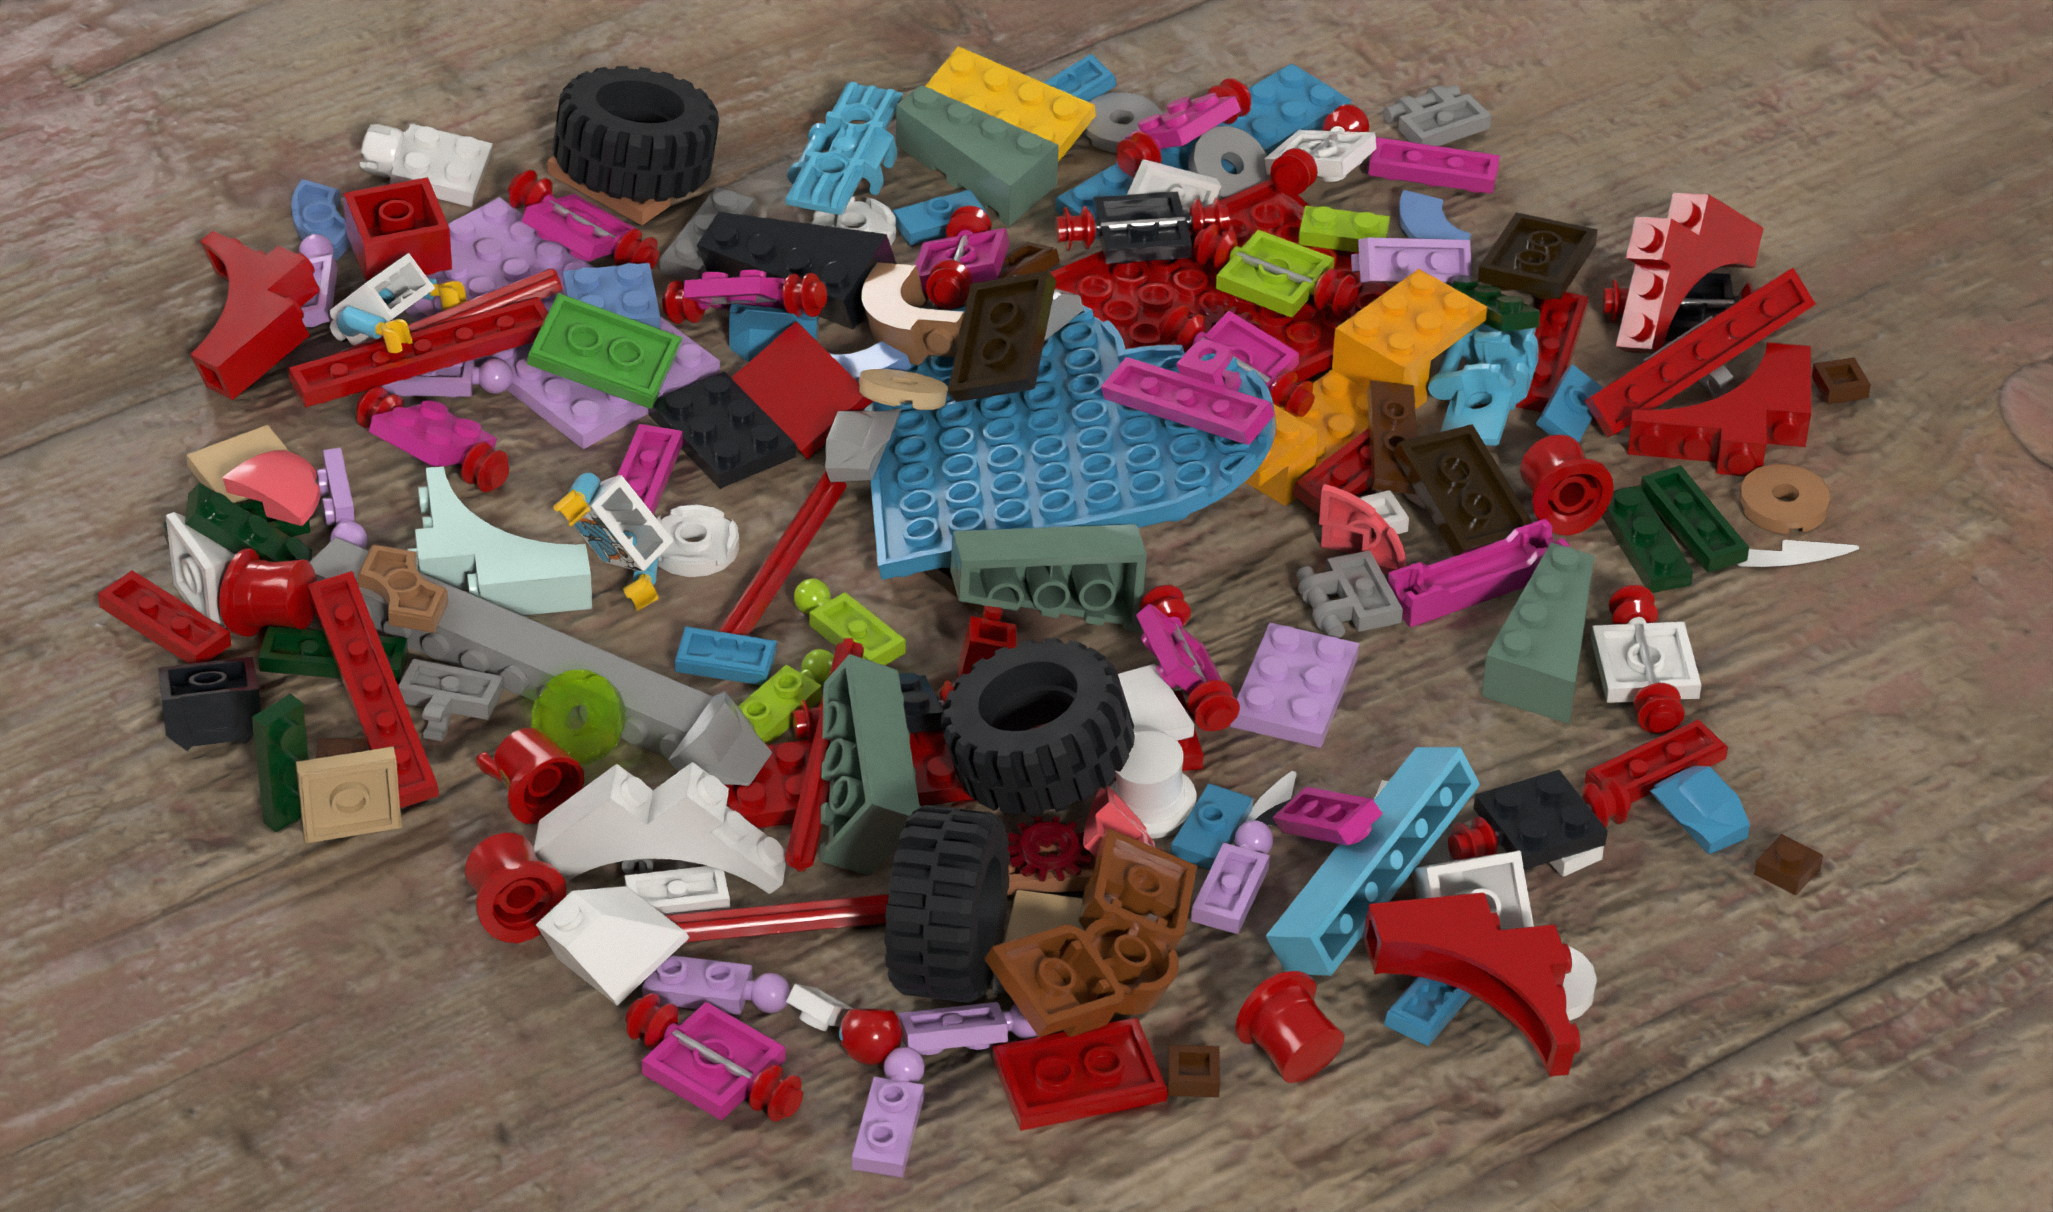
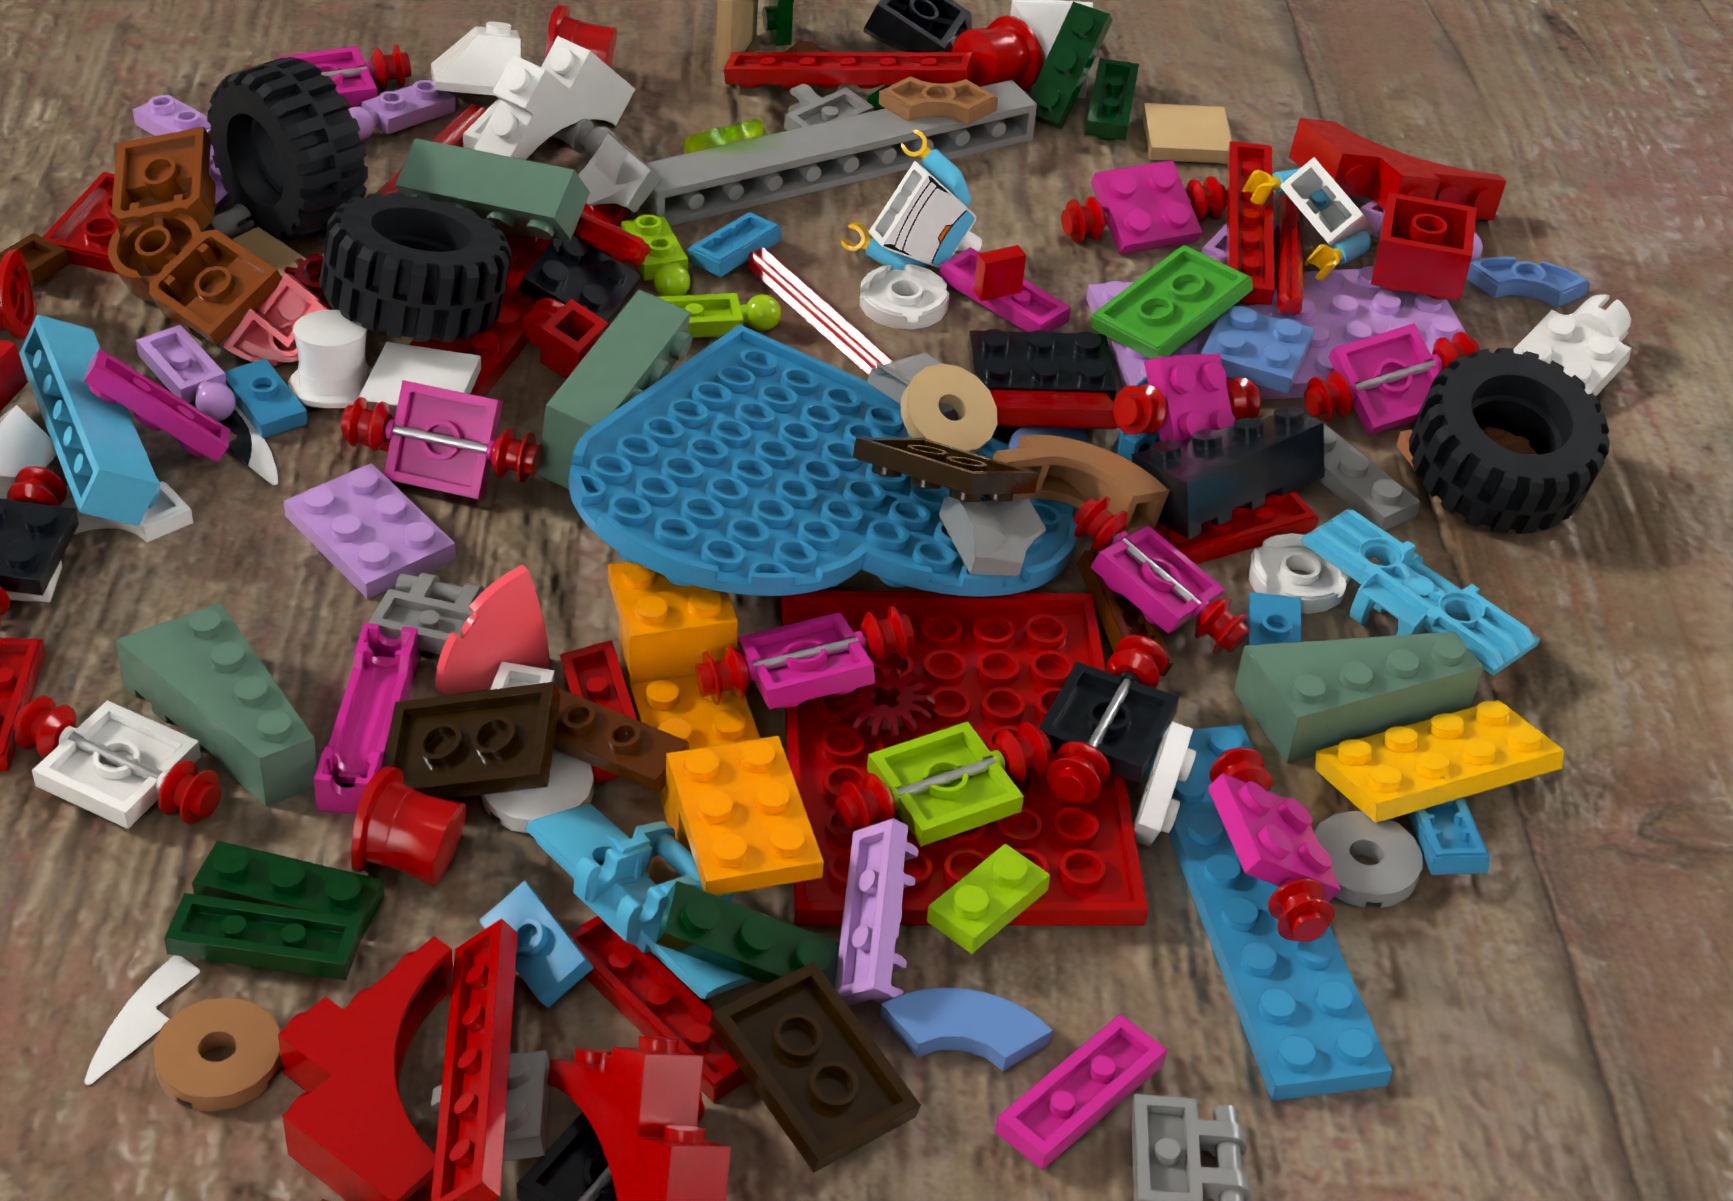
camera: 120 degrees right, 0 degrees up
coral brick [223,450,321,526] -> none
lavender plate [316,448,367,549] -> none
light aqua arch [408,466,592,616] -> none
red hat [476,728,584,824] -> none
dark pink plate [1101,339,1275,445] -> none
light grey tile [1188,126,1270,200] -> none
plate [1265,104,1377,196] -> none
none -> red tile [973,245,1026,301]

